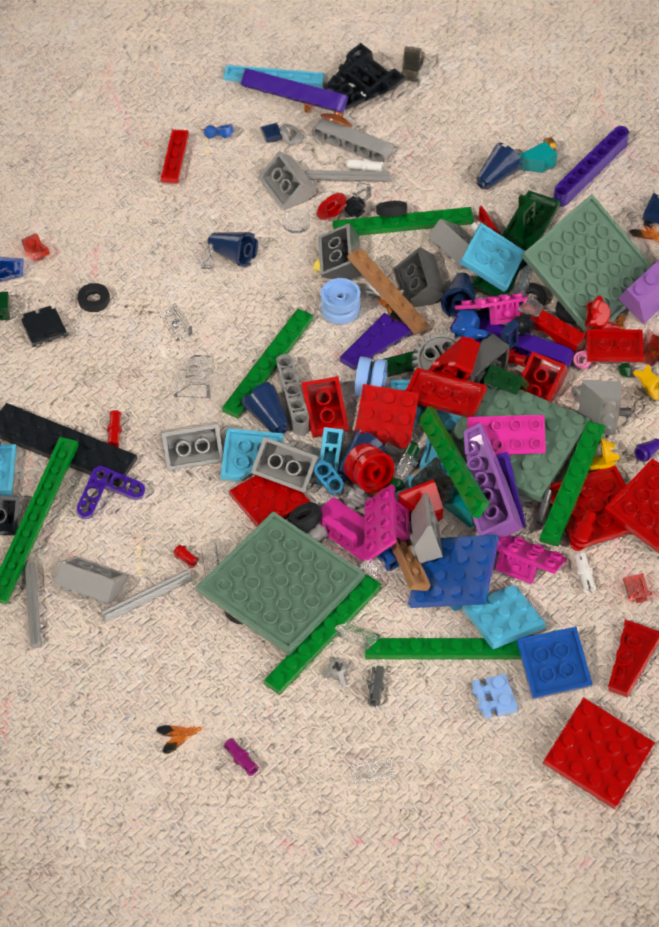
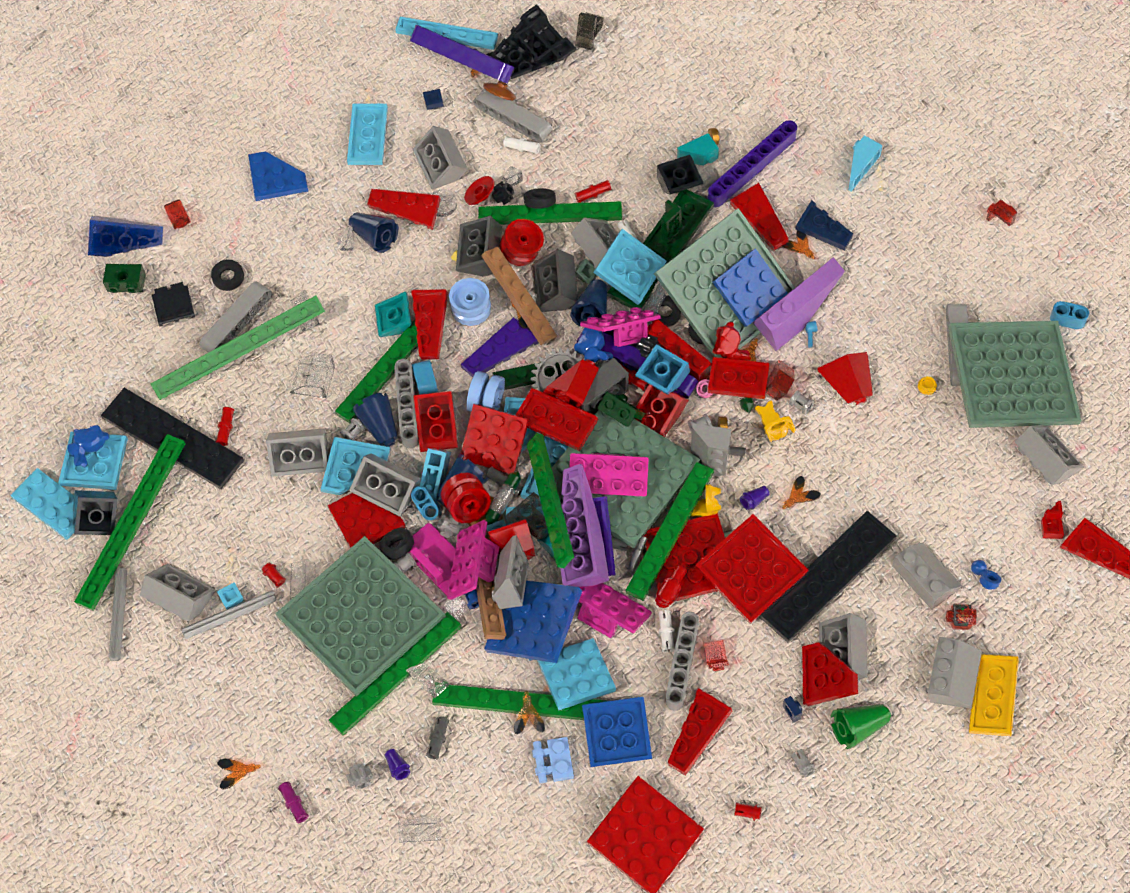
camera: 10 degrees right, 10 degrees up
dark purple beam [76,466,145,519] -> none
red plate [161,129,189,184] -> none
blue plate [204,124,234,138] -> none
light grey piece [280,124,303,145] -> none
light grey axle [305,170,391,181] -> none
light grey piece [322,657,347,687] -> none
dark blue cone [476,142,523,190] -> none
red slope [478,206,502,236] -> none
dark blue tile [501,319,518,351] -> none
clear slope [517,295,544,317] -> none
none -> plate [151,295,325,400]
none -> light grey beam [199,281,272,352]
none -> medium azure plate [217,582,244,609]
none -> blue plate [248,151,308,201]
none -> light grey bush [340,418,365,441]
none -> light grey gear [346,763,373,789]
none -> medium azure plate [347,104,388,165]
none -> red wing [367,189,441,230]
none -> teal slope [375,291,411,337]
none -> dark purple cone [384,749,410,780]
none -> red wing [411,289,448,360]
none -> dark azure beam [412,360,438,395]
none -> red wheel [499,219,544,266]
none -> clear orange piece [514,691,545,734]
none -> red pin [574,179,612,203]
none -> sand green slope [575,259,596,284]
none -> dark azure slope [635,344,690,395]
none -> black slope [657,154,703,195]
none -> light grey beam [666,612,699,711]
none -> plate [712,248,788,327]
none -> red wing [730,182,788,251]

